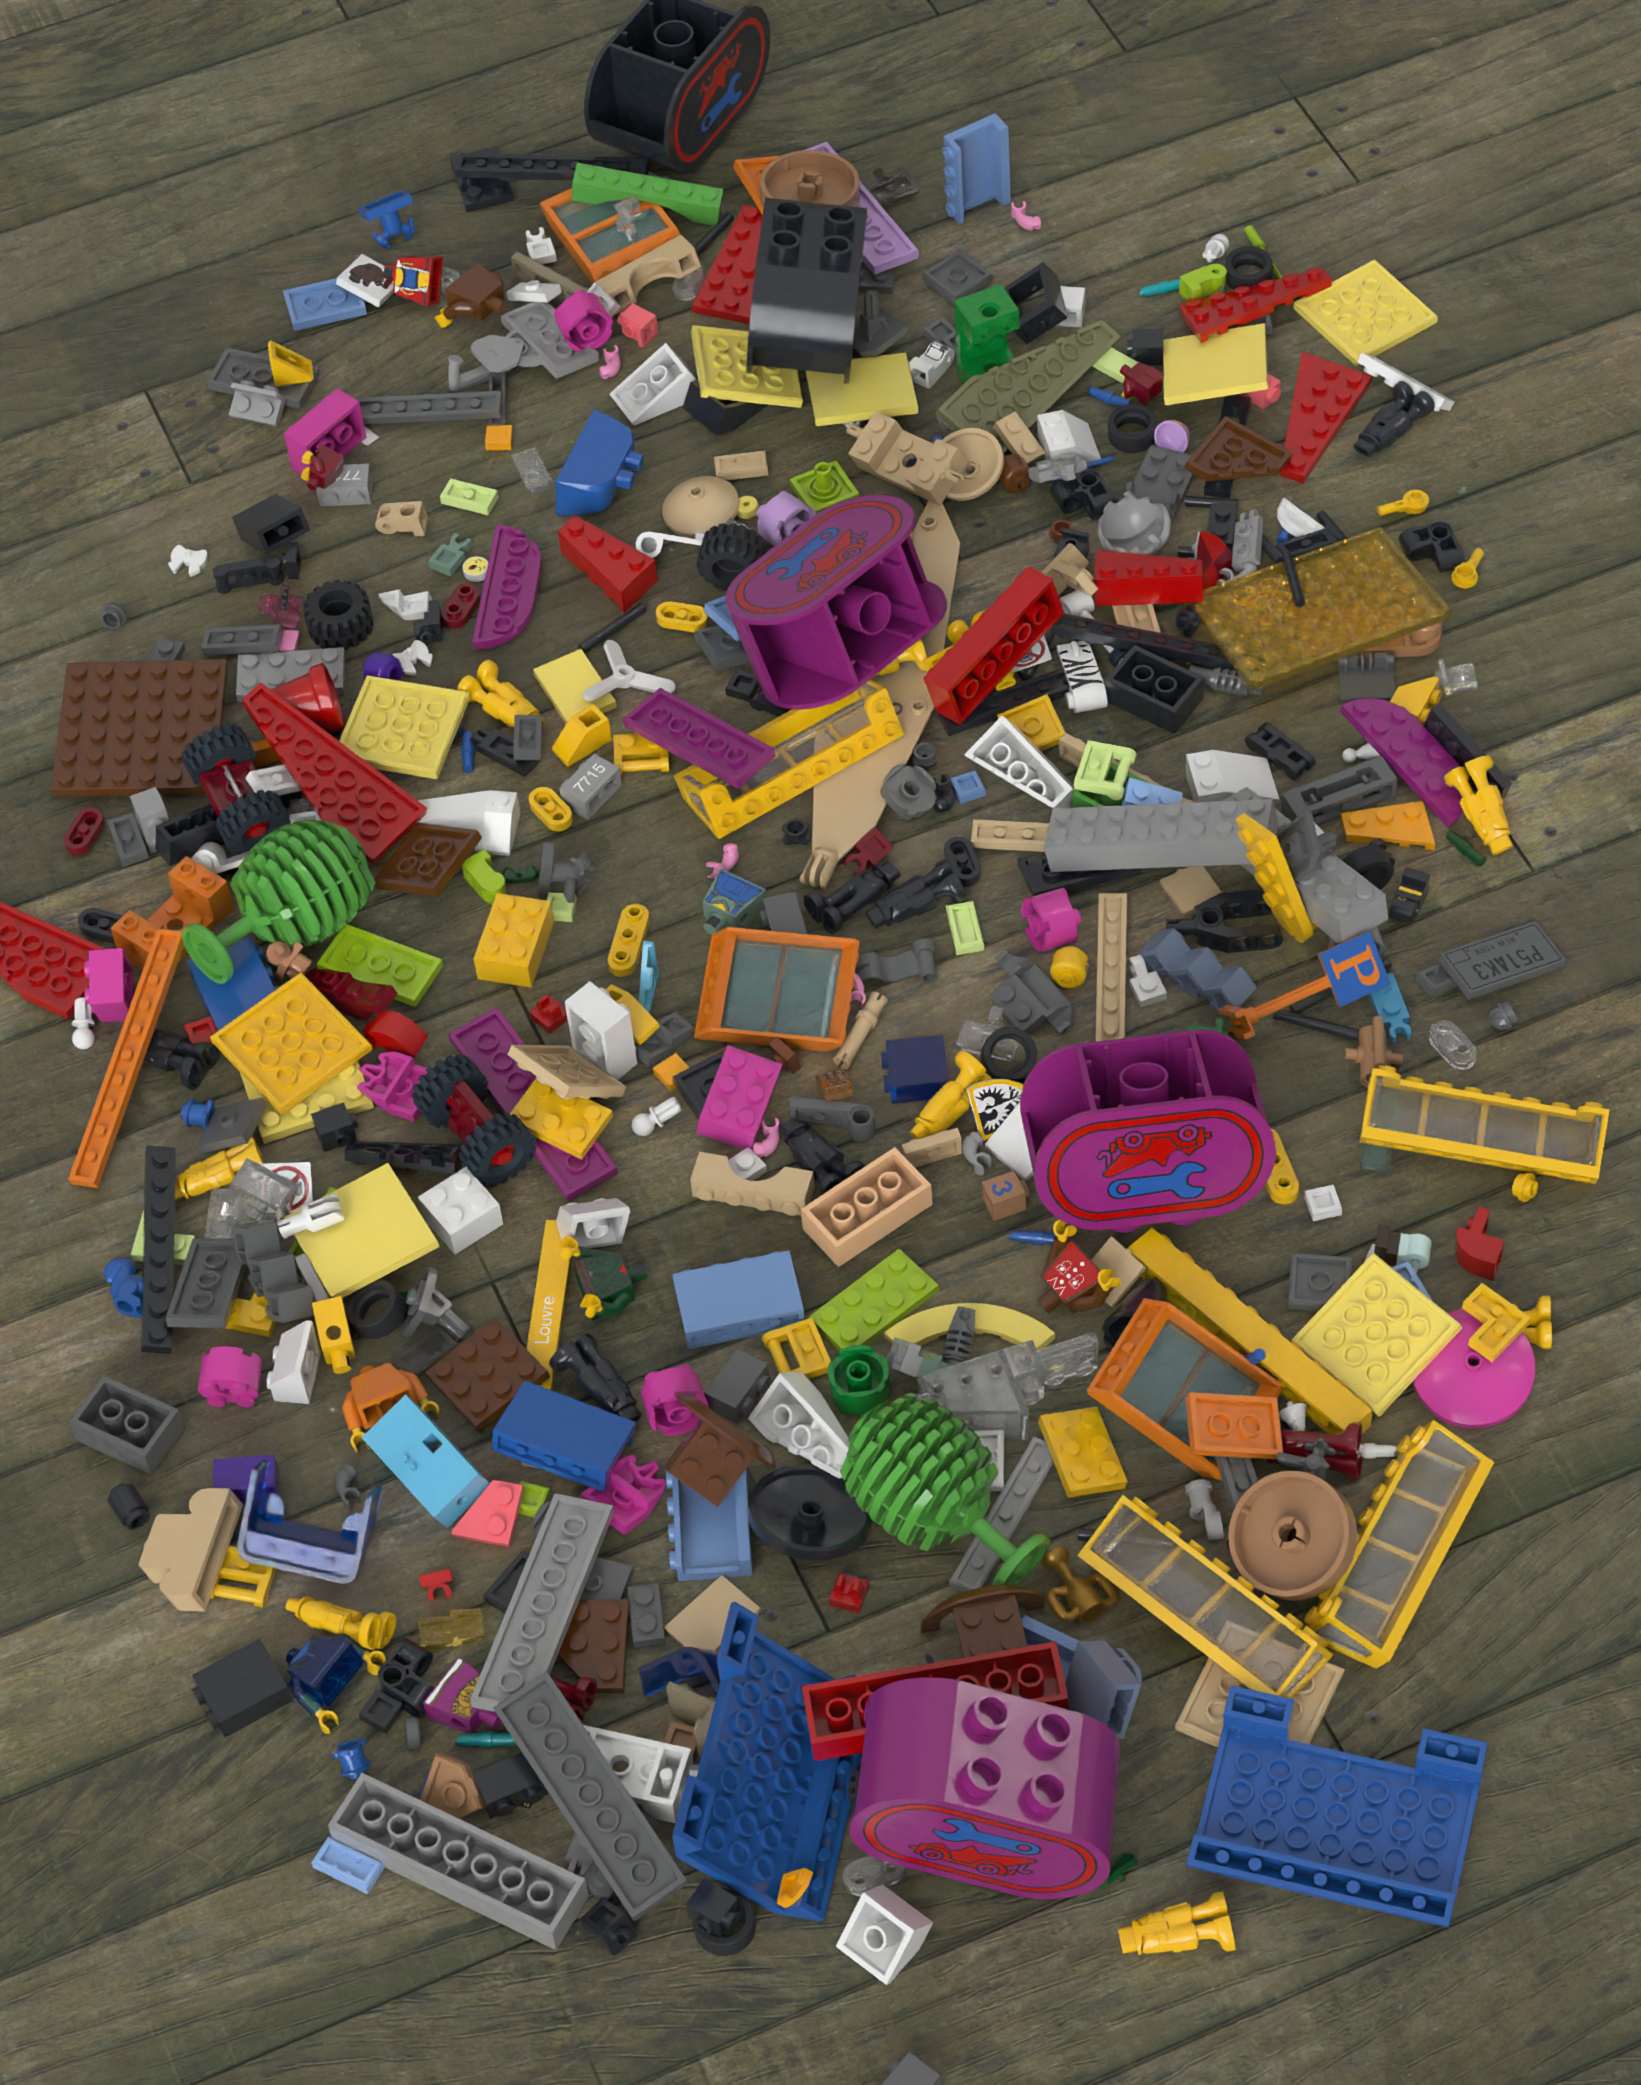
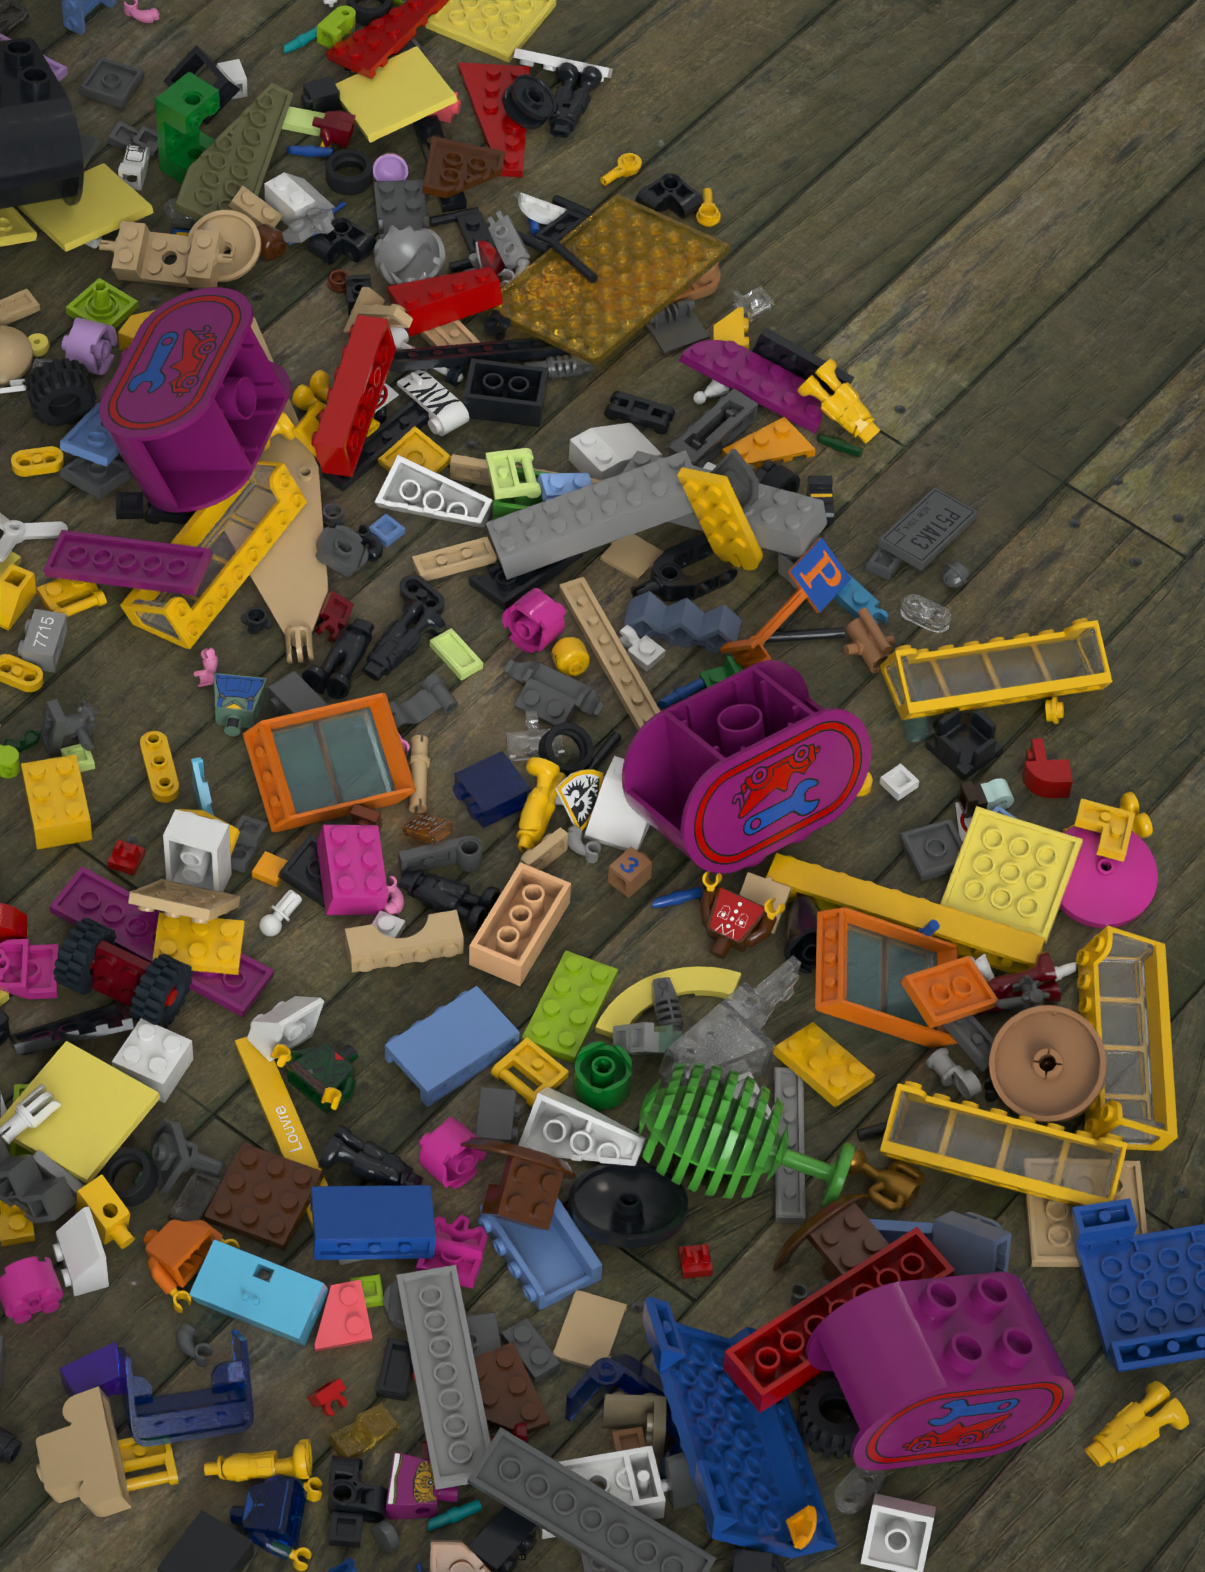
camera: 35 degrees left, 0 degrees up
none -> black wheel [502,74,557,130]
none -> black panel [925,708,1004,781]

